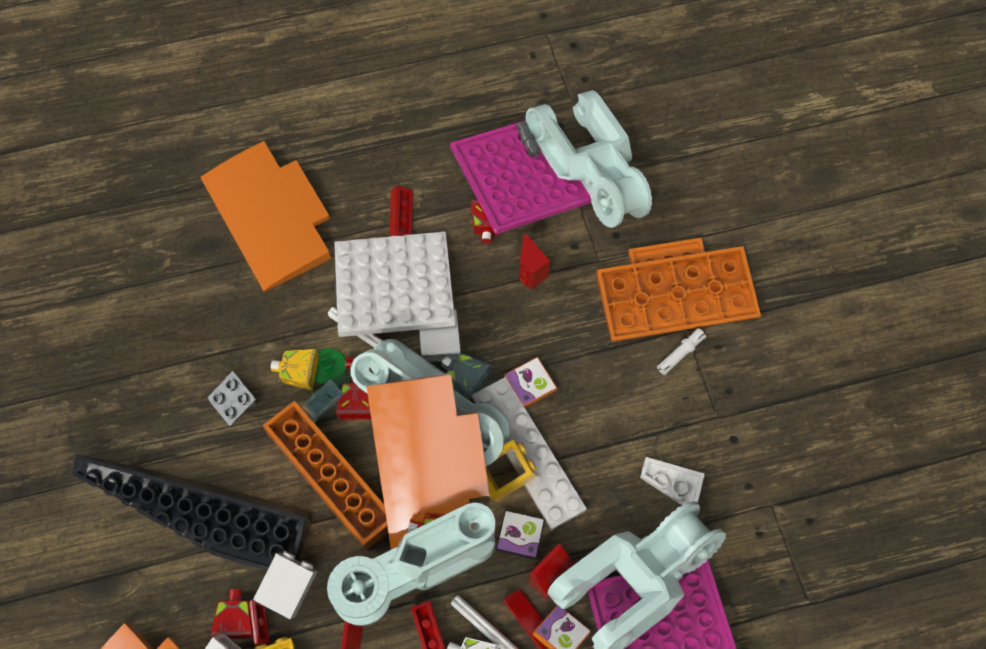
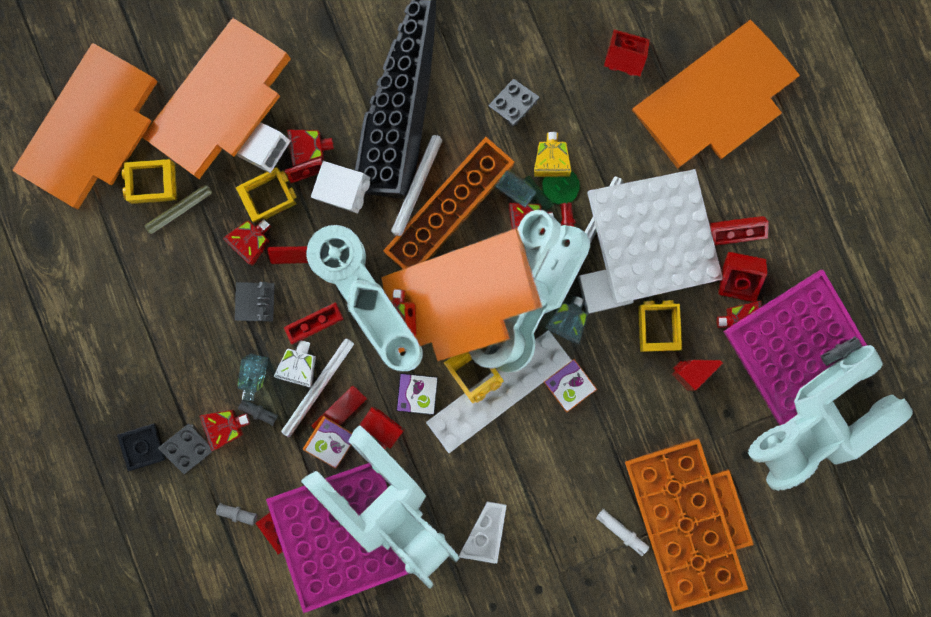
camera: 80 degrees right, 20 degrees up
none -> white axle [392,135,442,236]
none -> red slope [604,29,650,76]
none -> yellow window [638,300,682,352]
none -> red slope [718,252,768,302]

